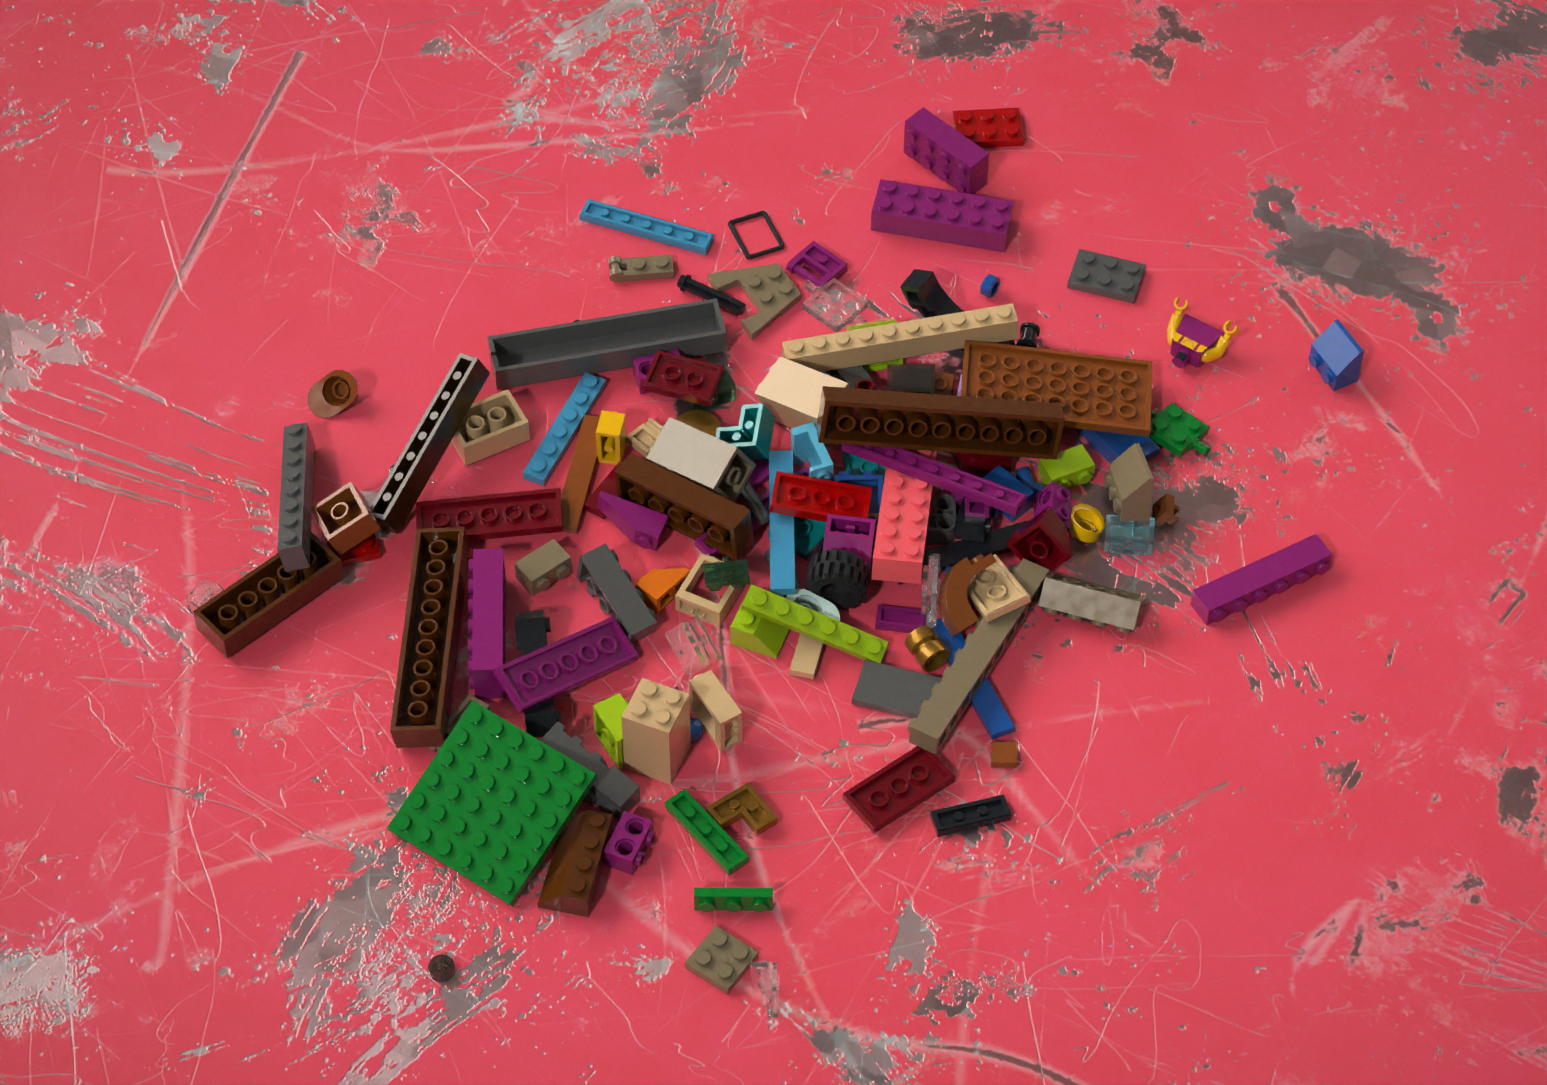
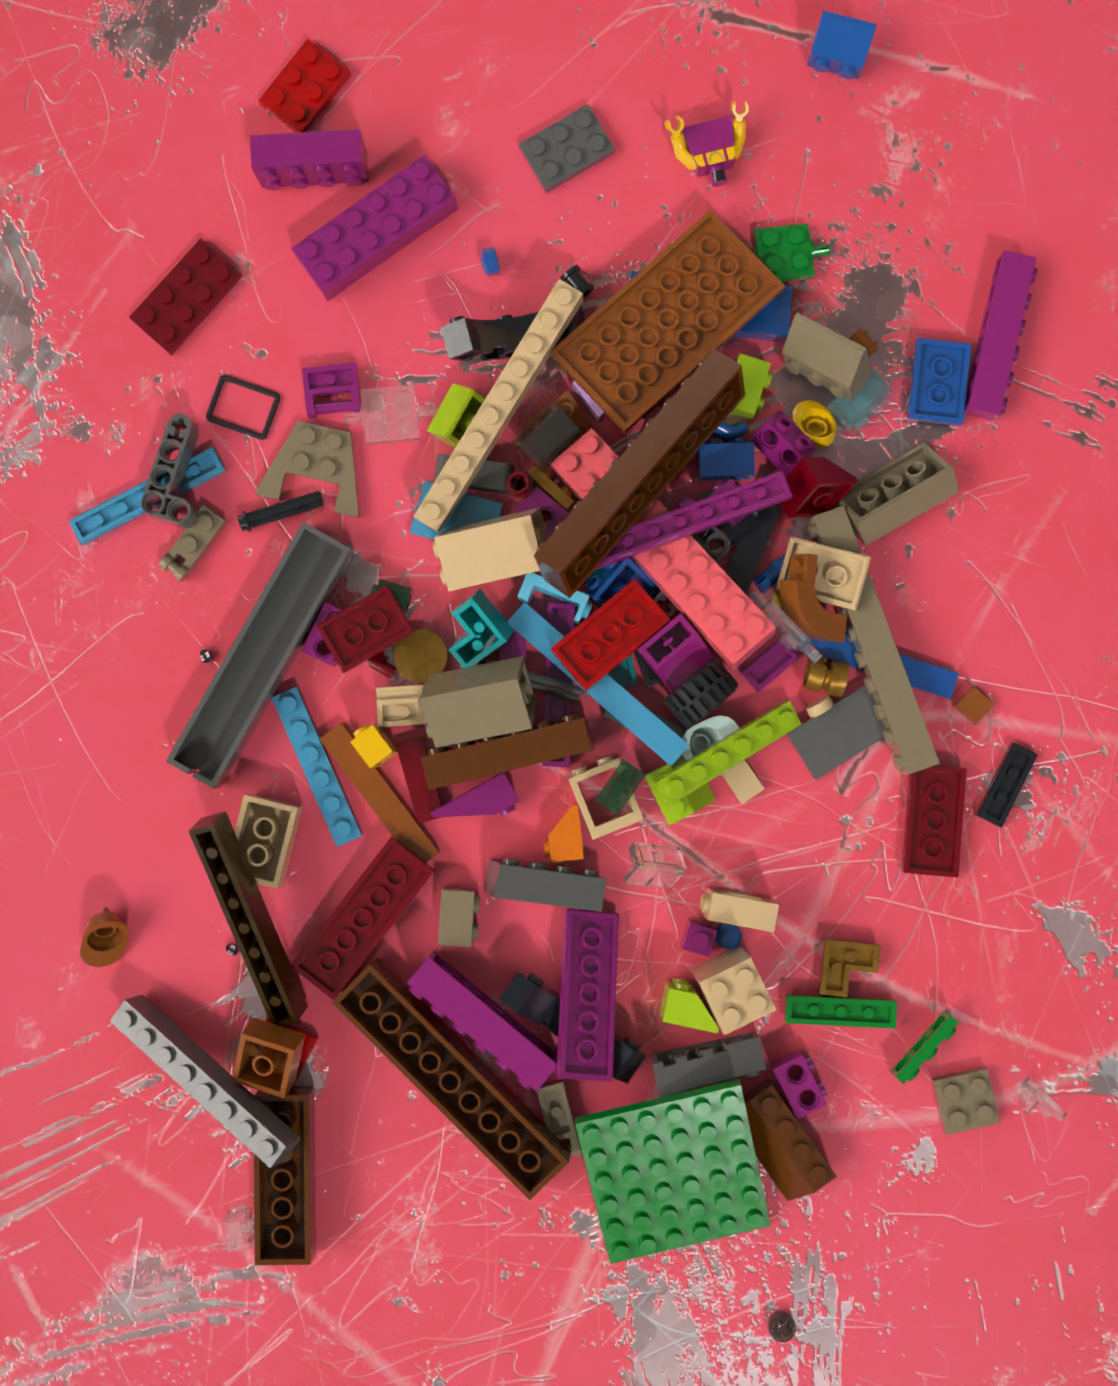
camera: 45 degrees left, 35 degrees up
none -> dark red plate [129,238,243,355]
none -> dark grey beam [141,413,199,528]
none -> dark red arm [368,651,397,679]
none -> tan tile [805,695,834,718]
none -> blue plate [907,338,972,426]

